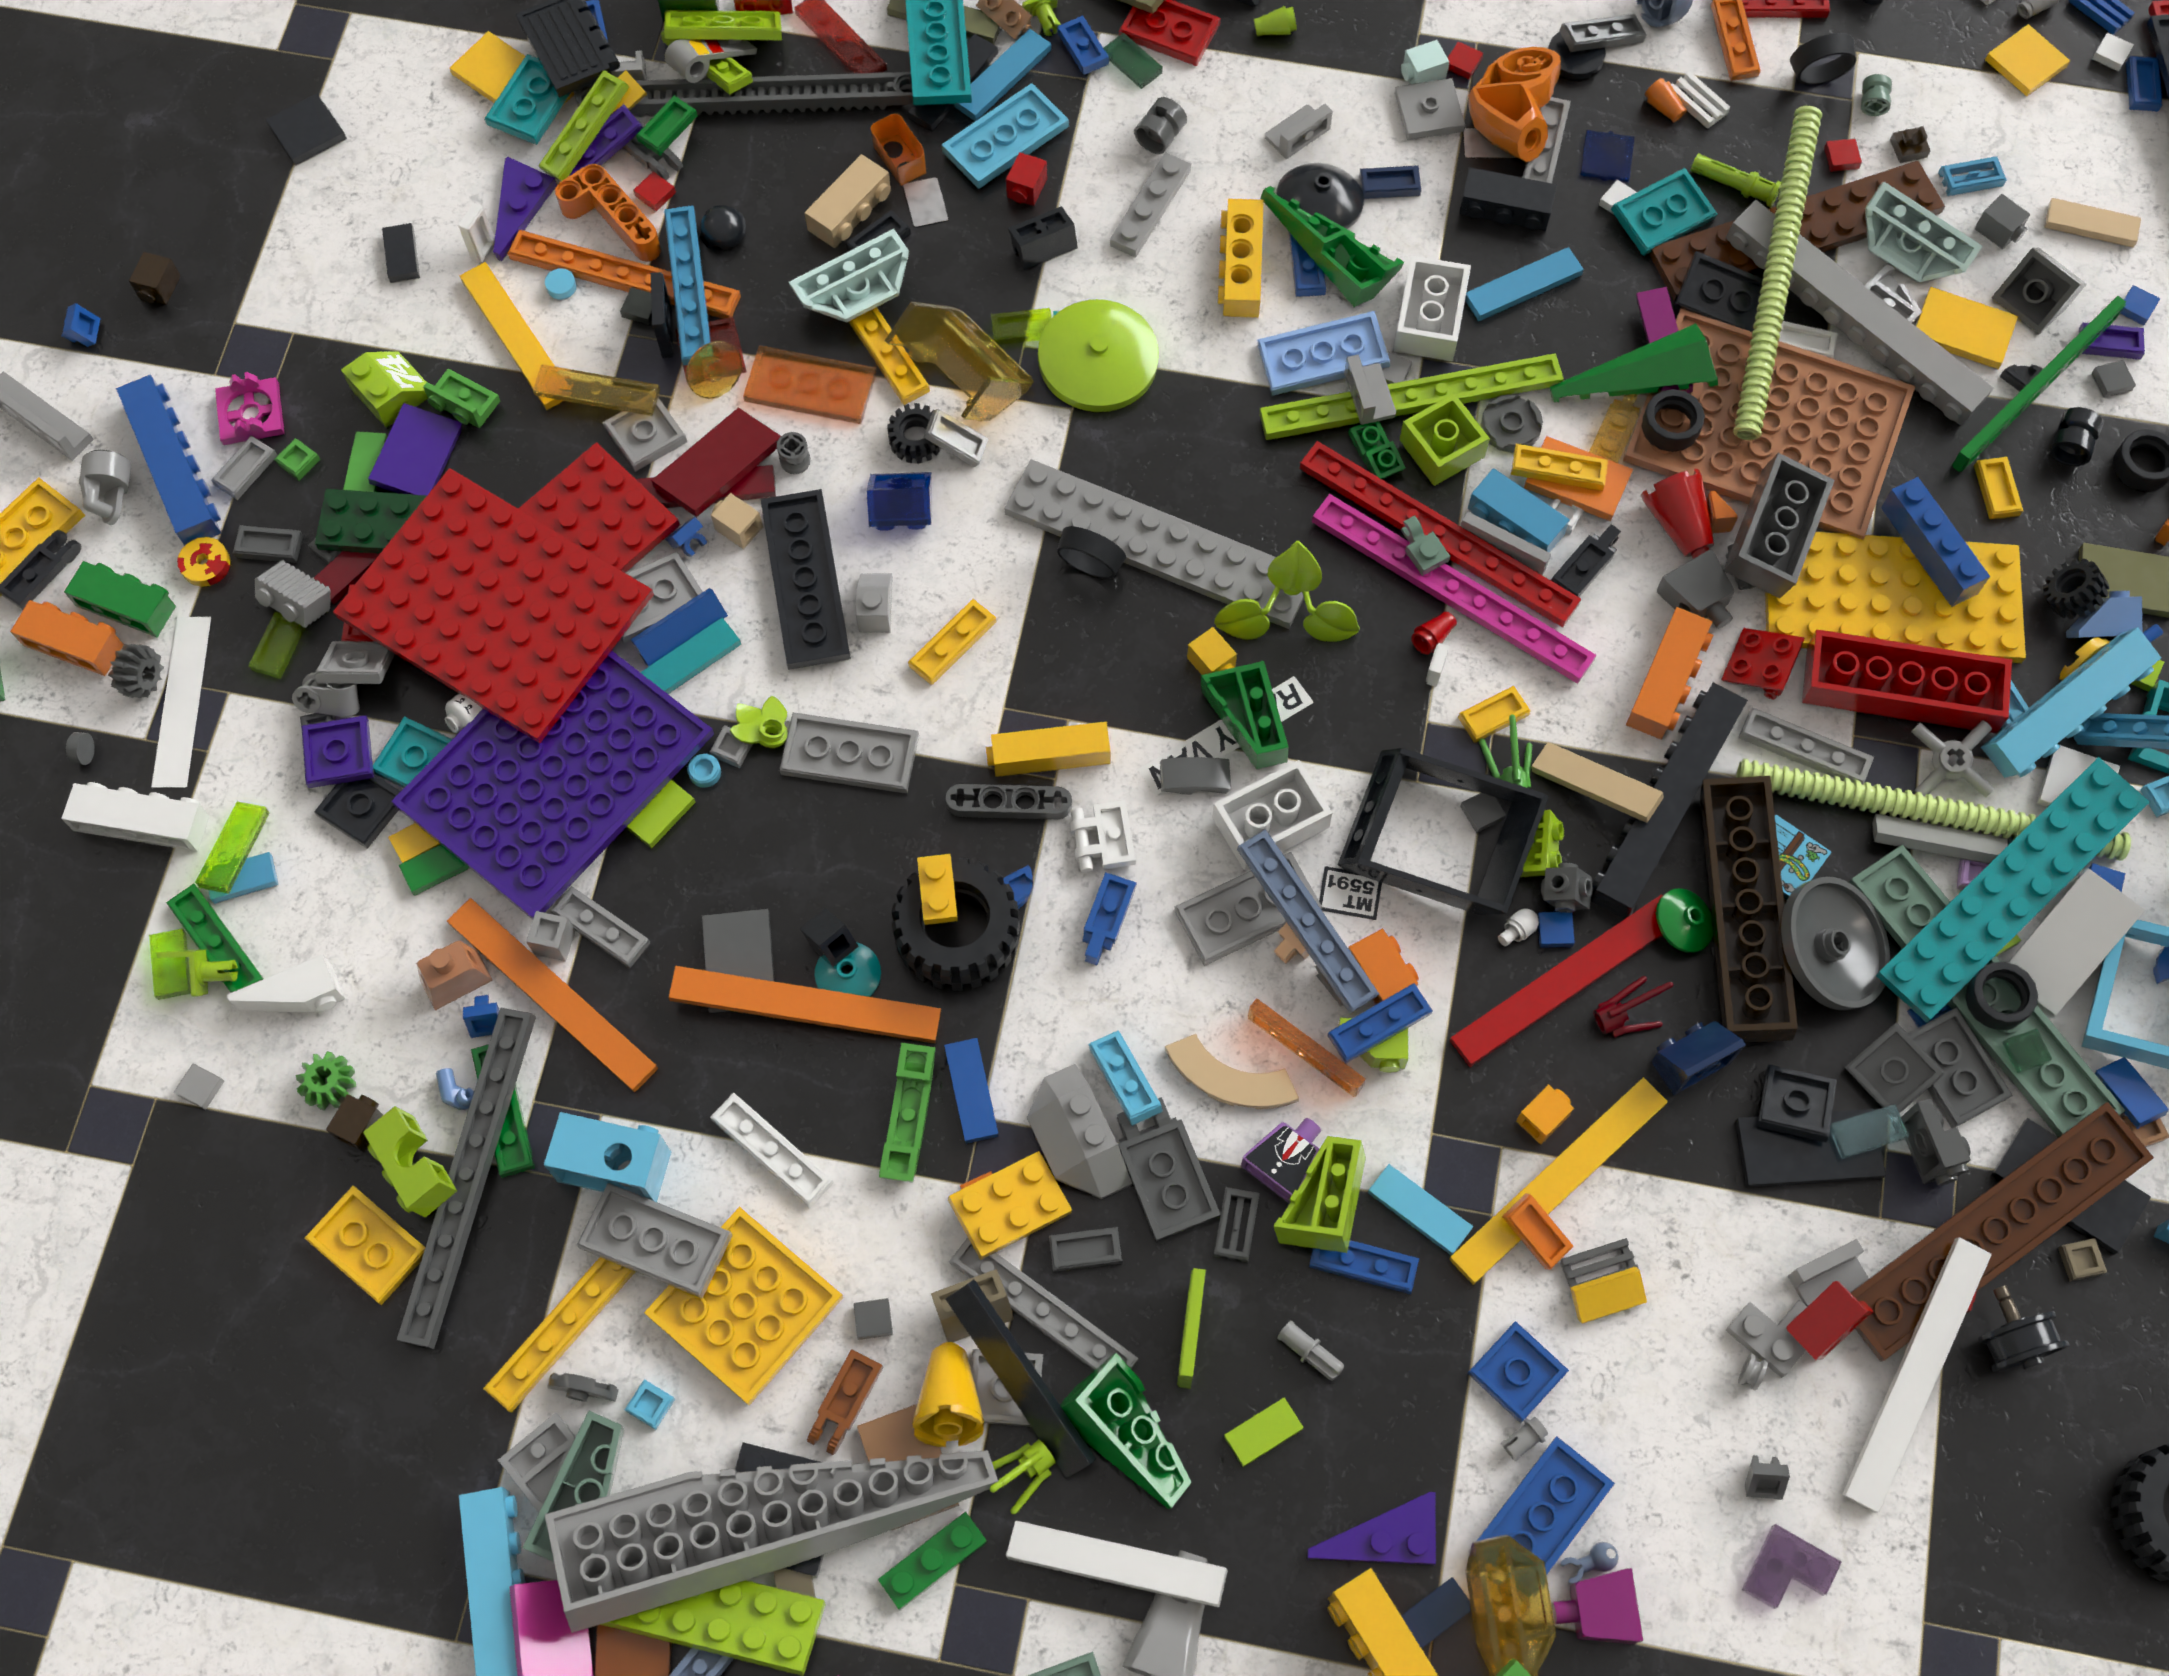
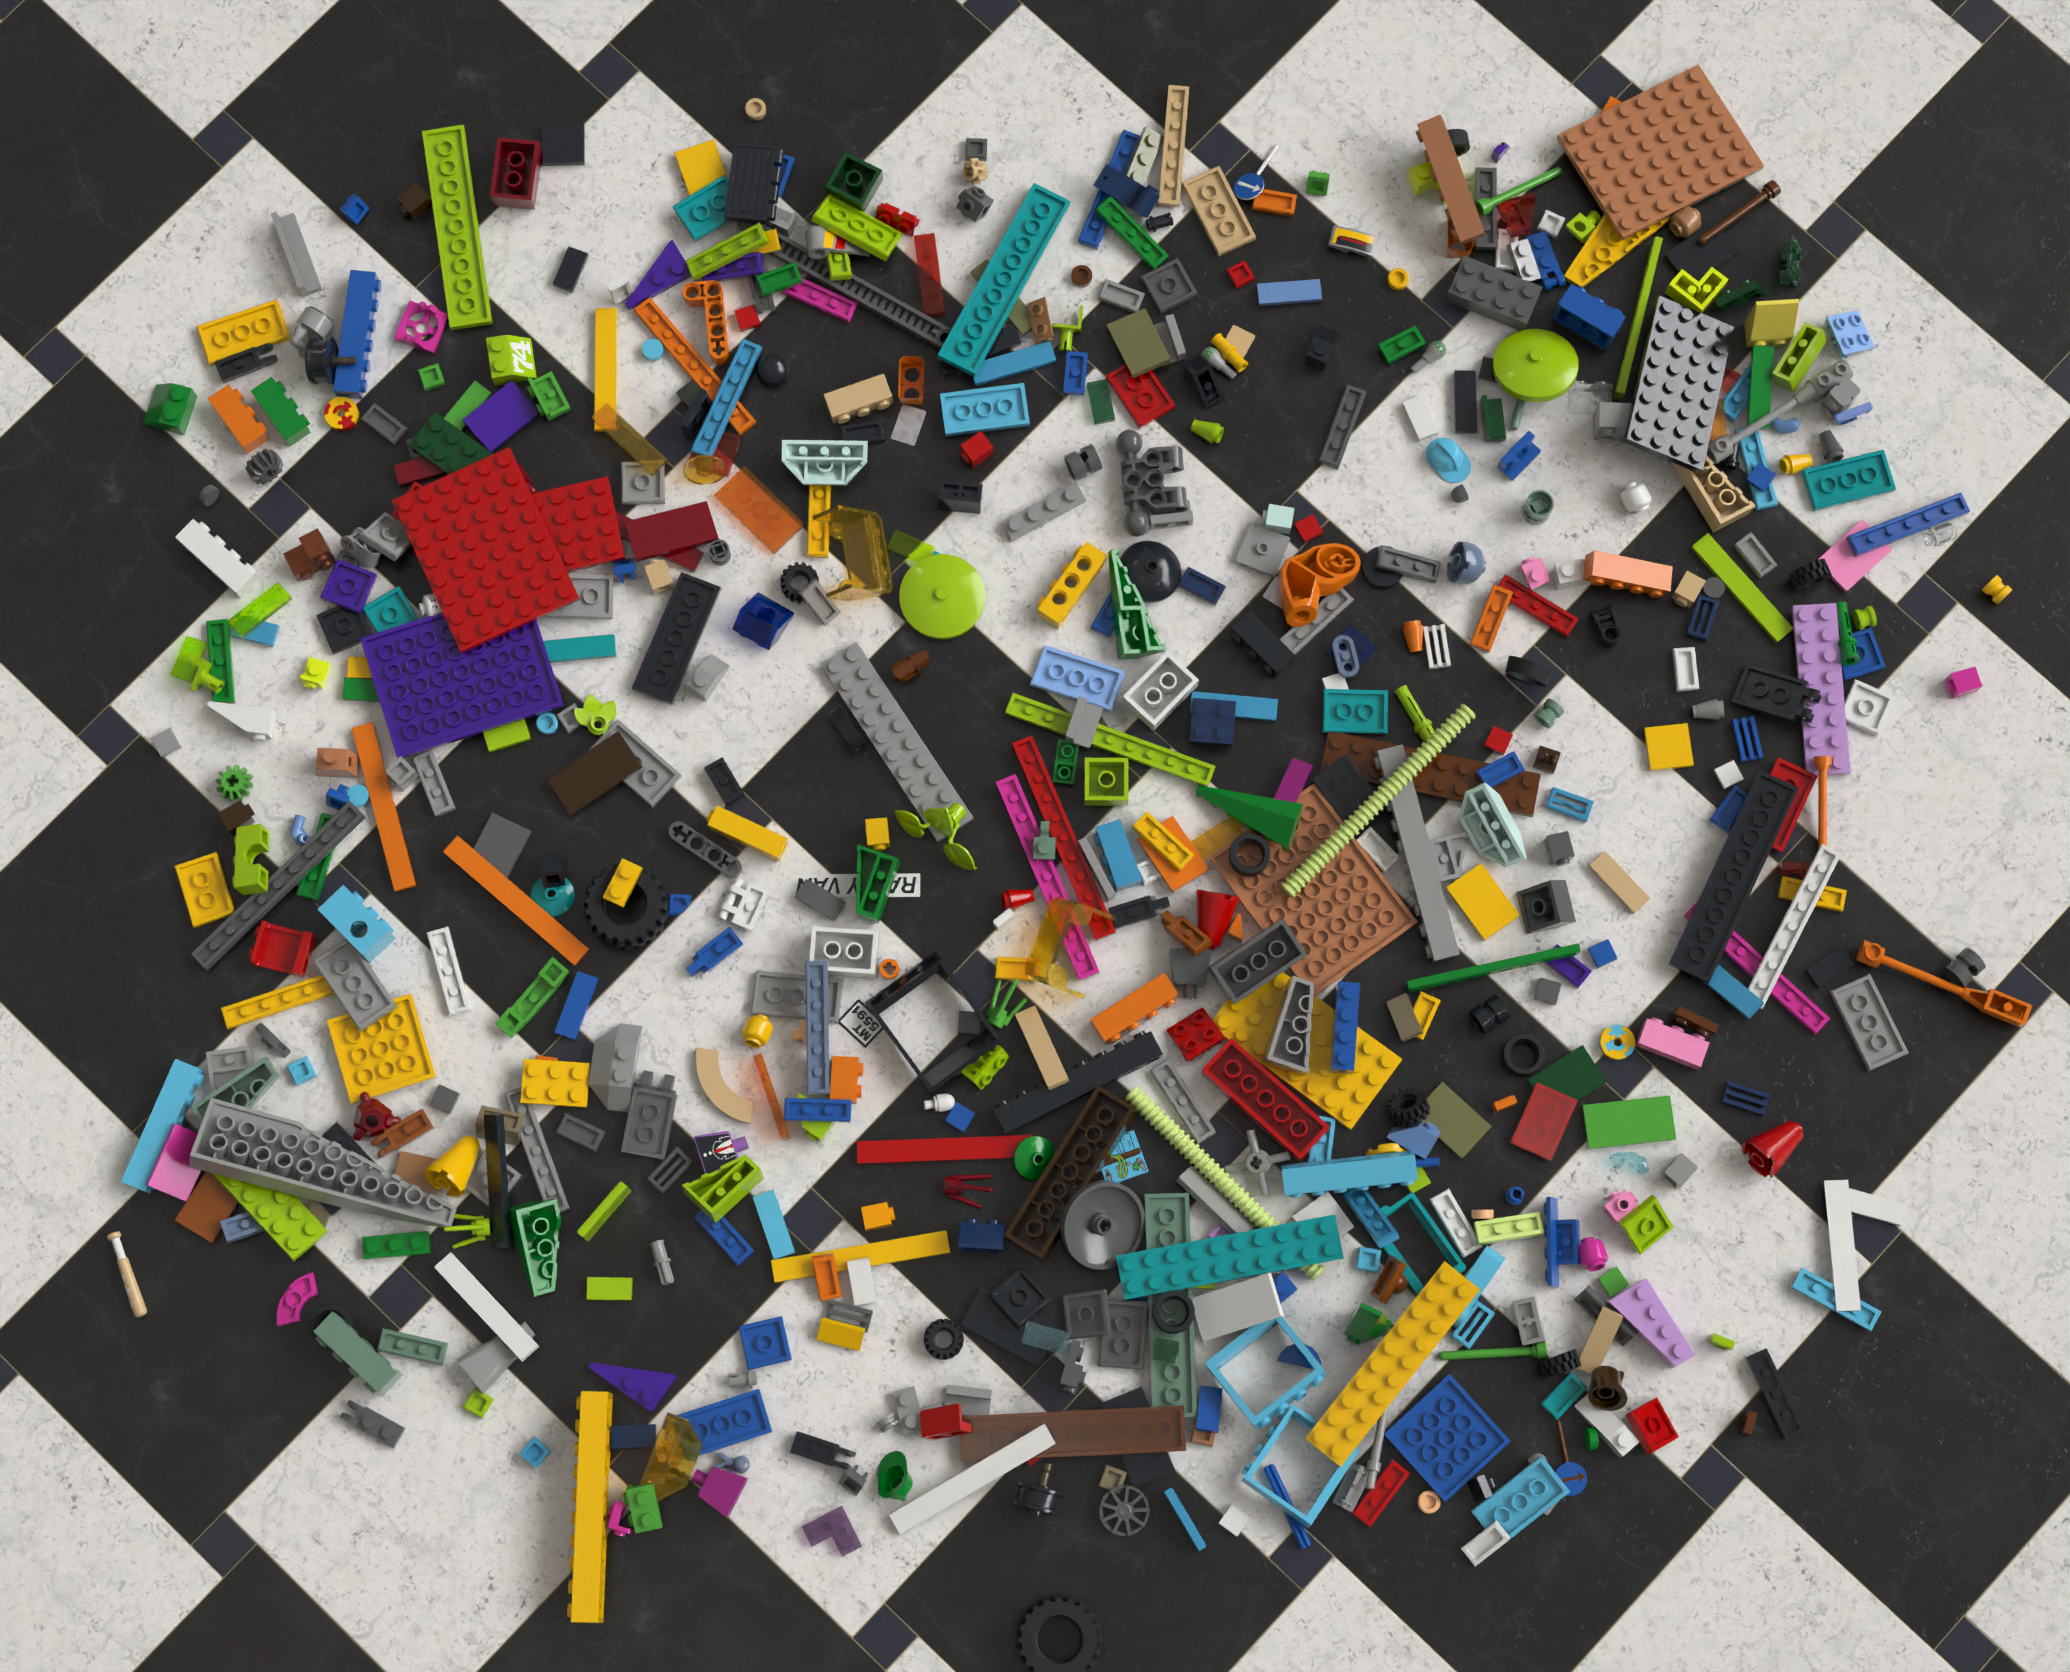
camera: 30 degrees right, 10 degrees up
white sticker [152,617,211,787] -> none
light grey tile [211,436,278,500] -> none
clear neon green tile [248,612,305,679] -> none
light grey brick [255,560,330,628] -> none
blue tile [631,588,728,667] -> none
yellow tile [908,599,996,686] -> none
medium azure tile [1088,1030,1163,1125] -> none
dark grey tile [1480,394,1543,453] -> none
dark grey brick [1541,863,1592,913] -> none
black tile [2000,364,2043,392] -> none
none -> red panel [248,920,317,978]
none -> copper brick [283,528,336,581]
none -> neon yellow bracket [299,657,331,690]
none -> black wheel [305,337,357,385]
none -> medium azure tile [347,784,370,807]
none -> dark red rock [353,1092,401,1141]
none -> lime plate [422,125,493,330]
none -> dark red brick [490,137,542,210]
none -> dark brown tile [547,731,643,816]
none -> black plate [704,757,745,806]
none -> yellow head [741,1014,773,1049]
none -> dark pink tile [780,278,858,323]
none -> black hinge [790,1431,856,1470]
none -> white tile [847,1257,877,1305]
none -> green piece [877,1451,913,1501]
none -> orange bush [880,959,900,980]
none -> reddish brown arm [892,651,929,683]
none -> black tyre [924,1318,964,1360]
none -> clear yellow windscreen [1024,897,1115,999]
none -> dark grey wheel [1099,1485,1150,1536]
none -> dark grey connector [1116,429,1188,537]
none -> dark orange hinge [1160,910,1211,956]
none -> dark blue brick [1189,698,1236,745]
none -> light grey wedge [1262,976,1314,1076]
none -> sand blue plate [1332,635,1359,678]
none -> dark tan tile [1386,993,1423,1042]
none -> blue tile [1475,751,1525,788]

